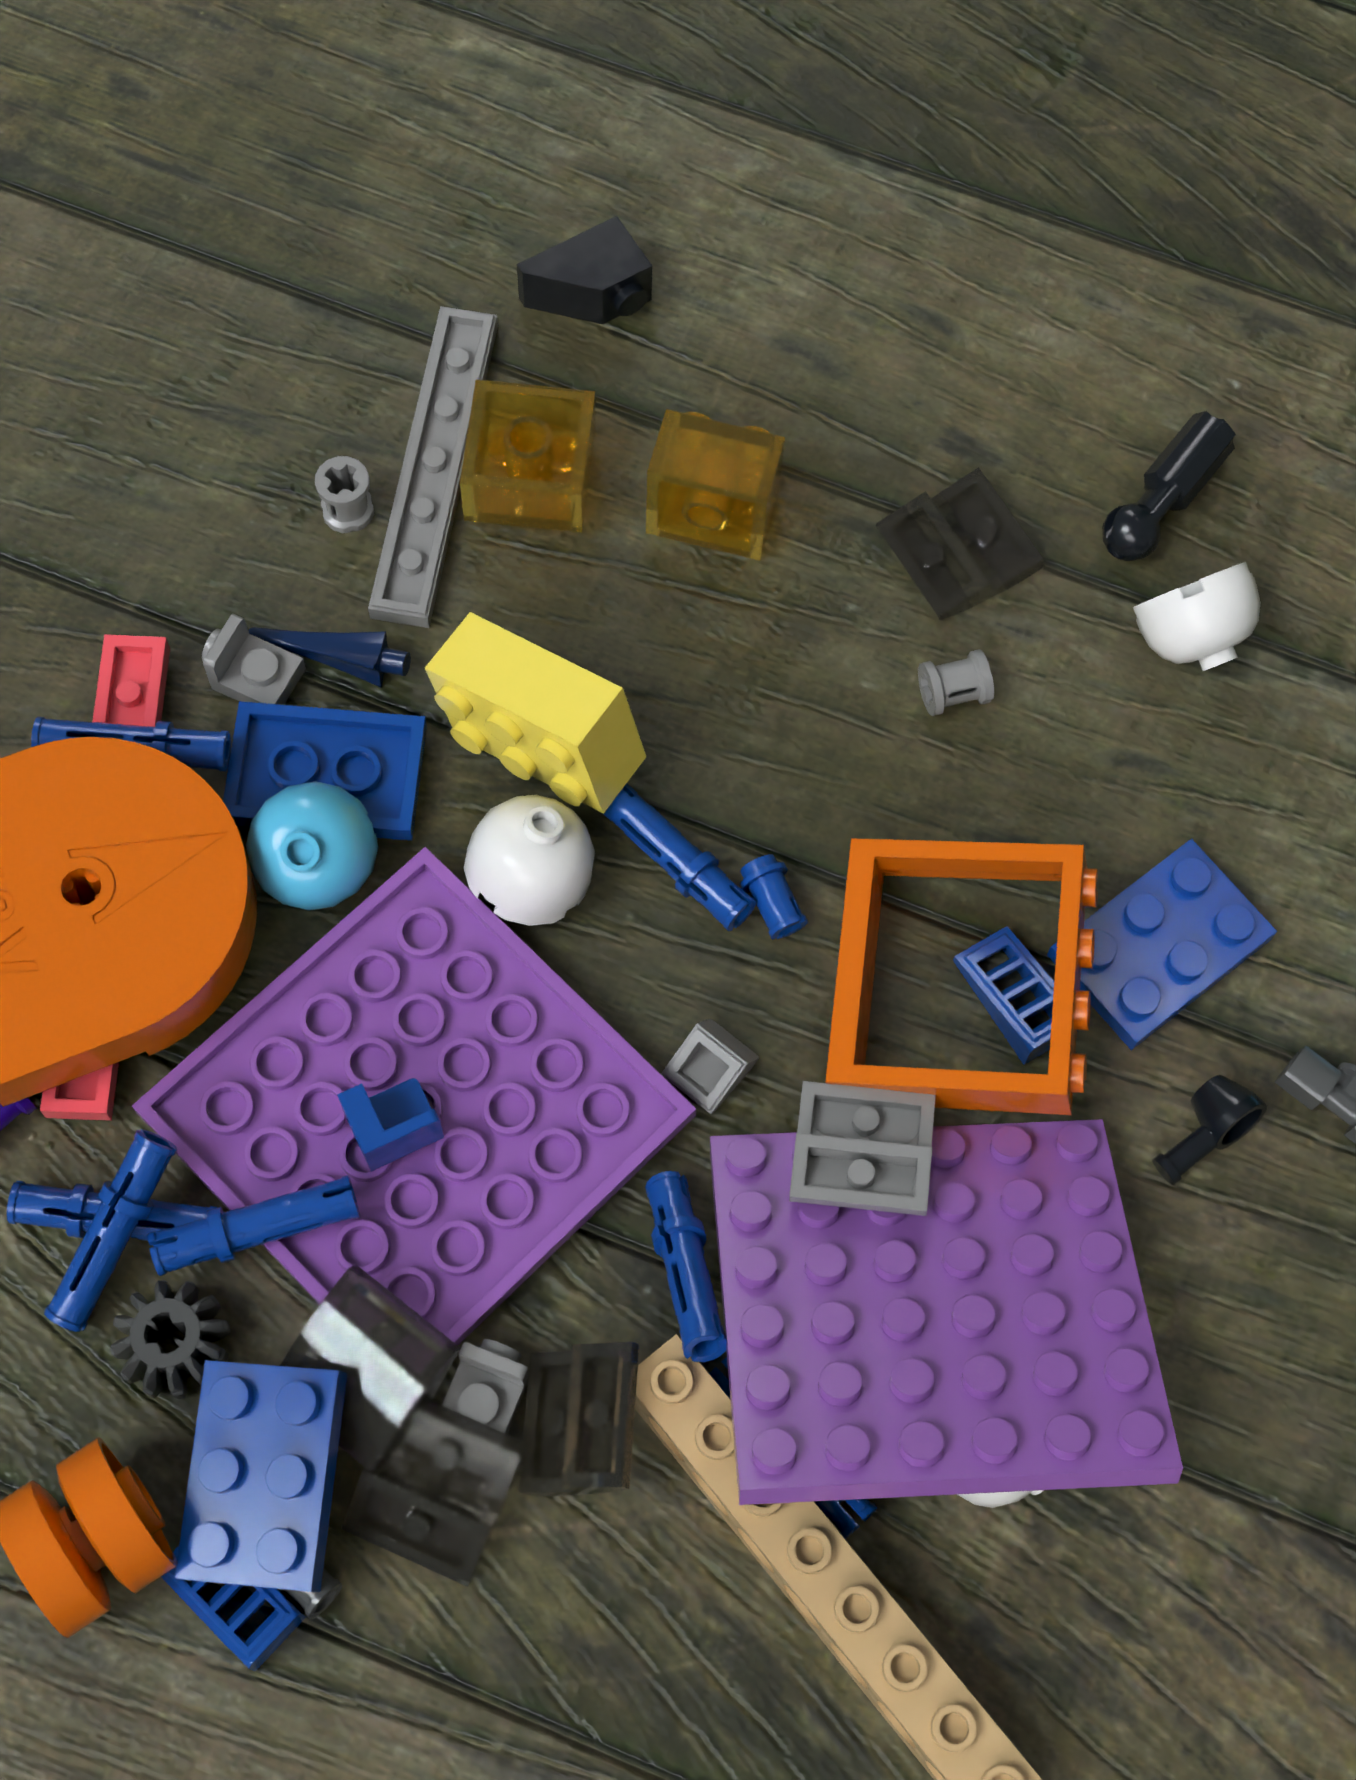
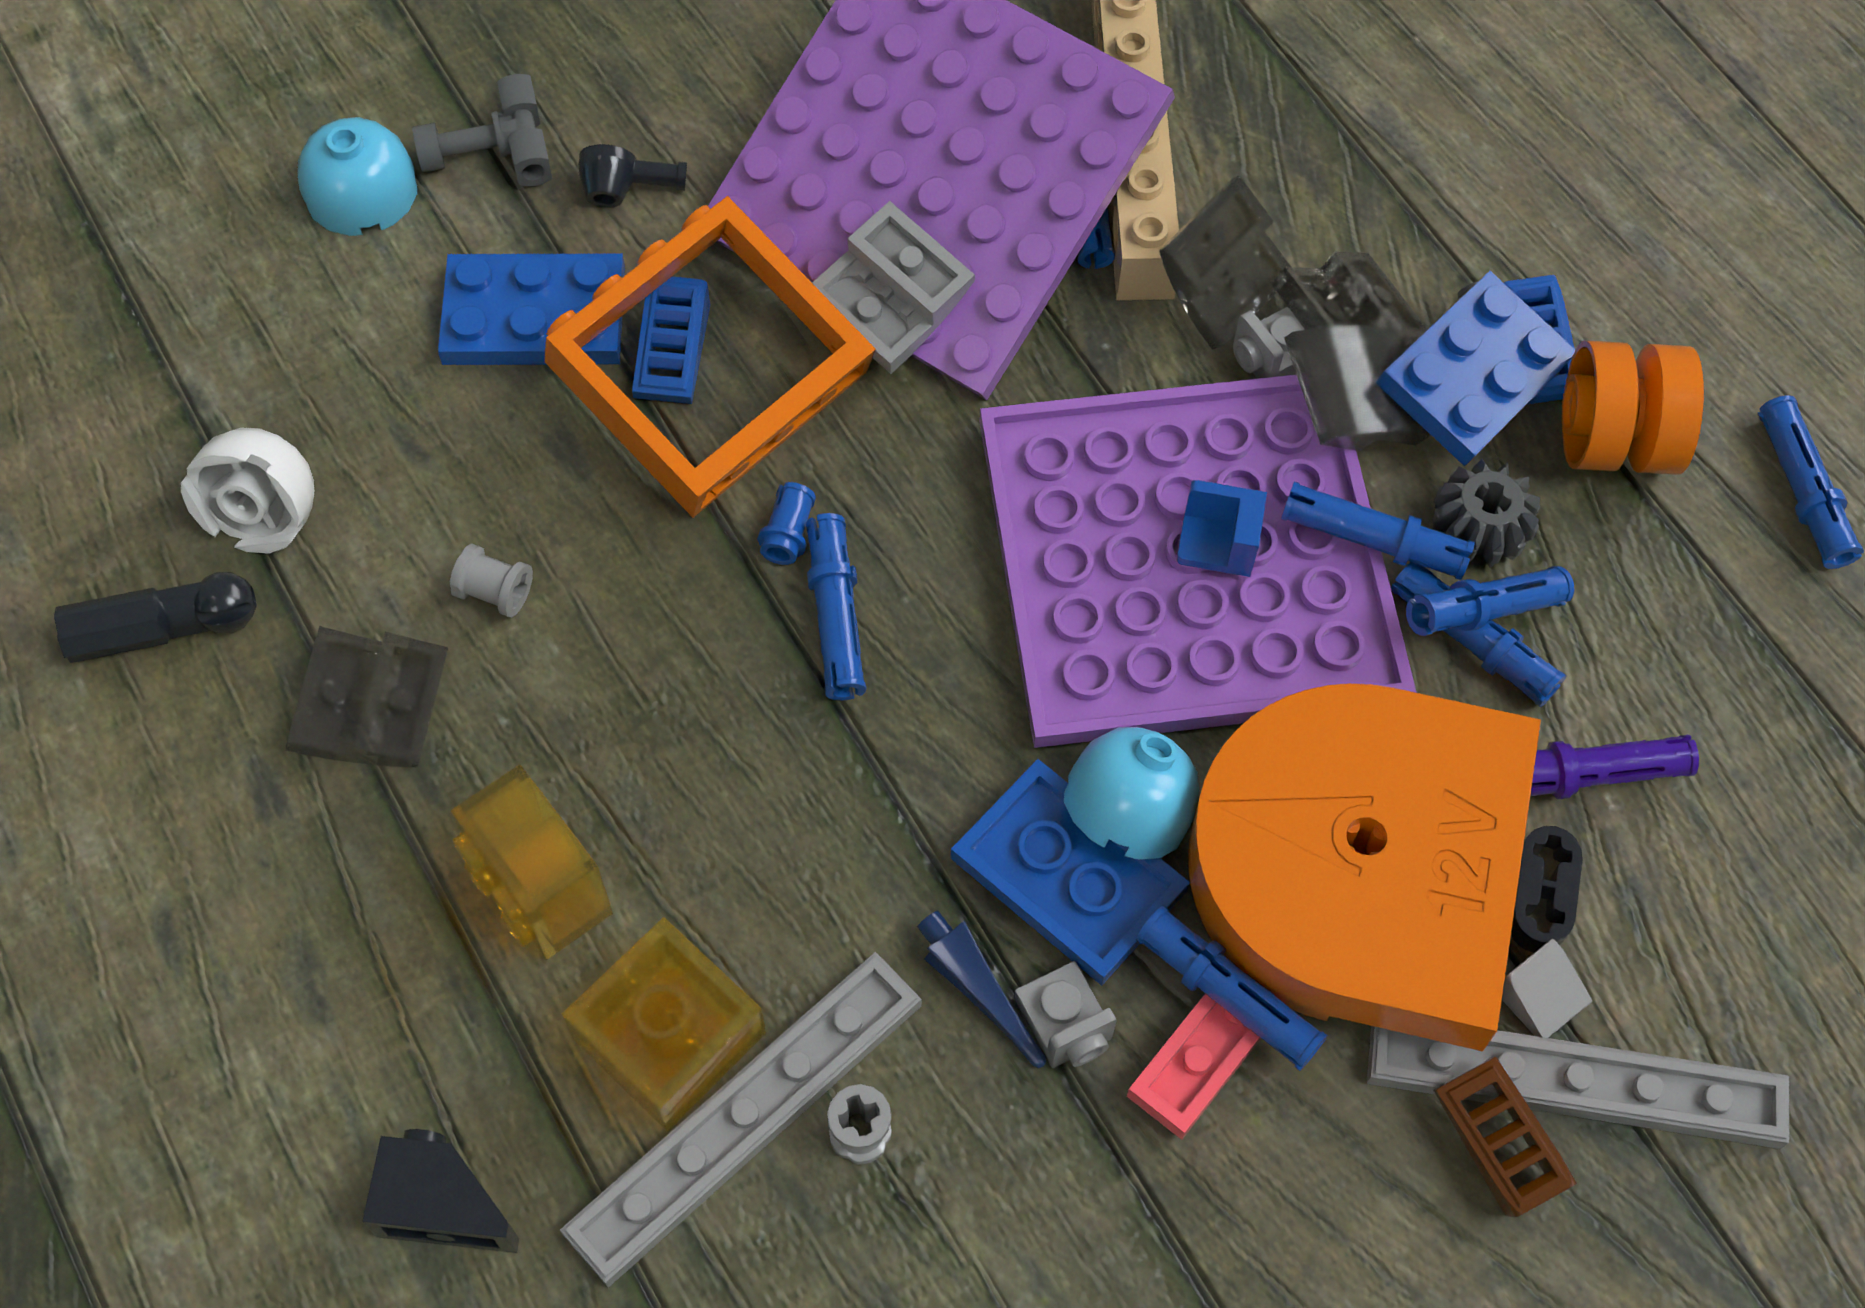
camera: 140 degrees left, 5 degrees down
light yellow brick [425,612,646,814] -> none
white cylinder [464,795,595,926] -> none
blue pin [645,1171,727,1362] -> none
light grey slope [661,1019,759,1114] -> none

